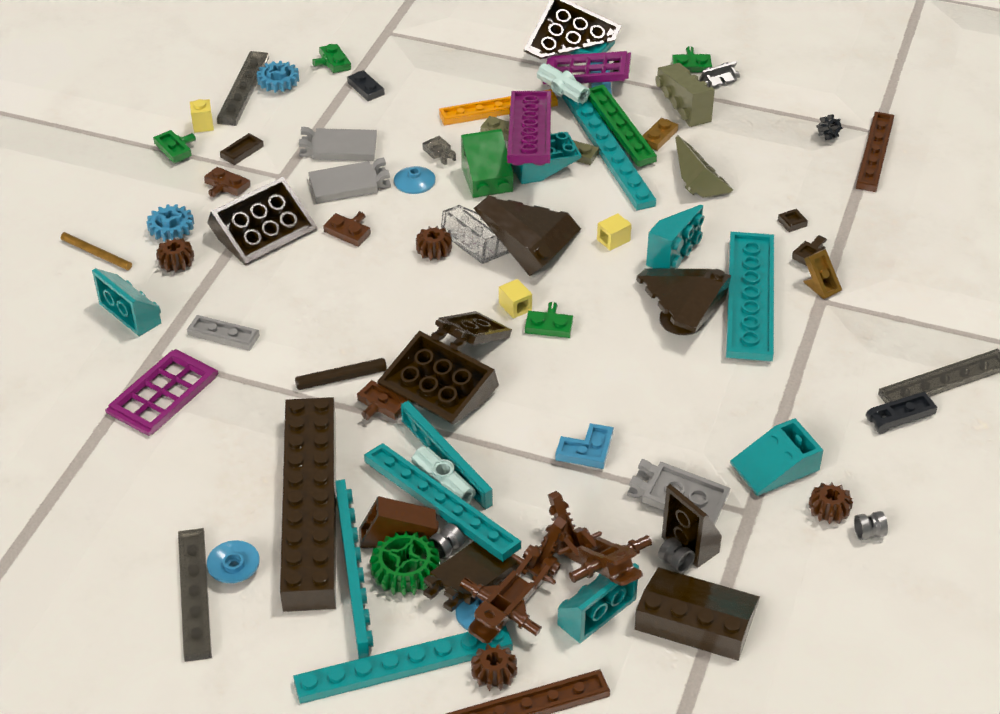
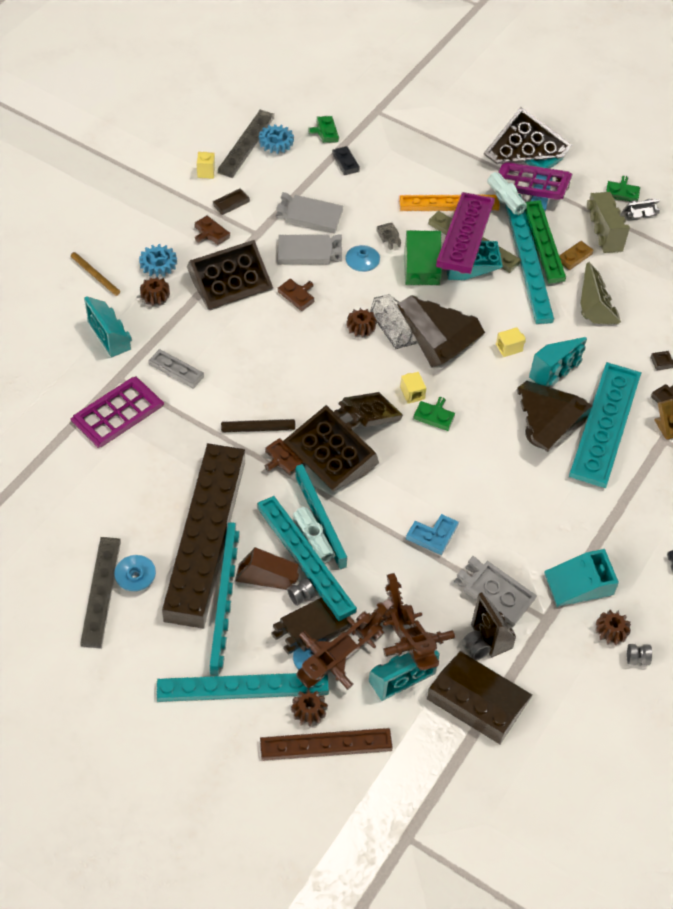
camera: 10 degrees right, 10 degrees up
green plate [153,130,196,163] -> none
green gear [369,531,441,596] -> none

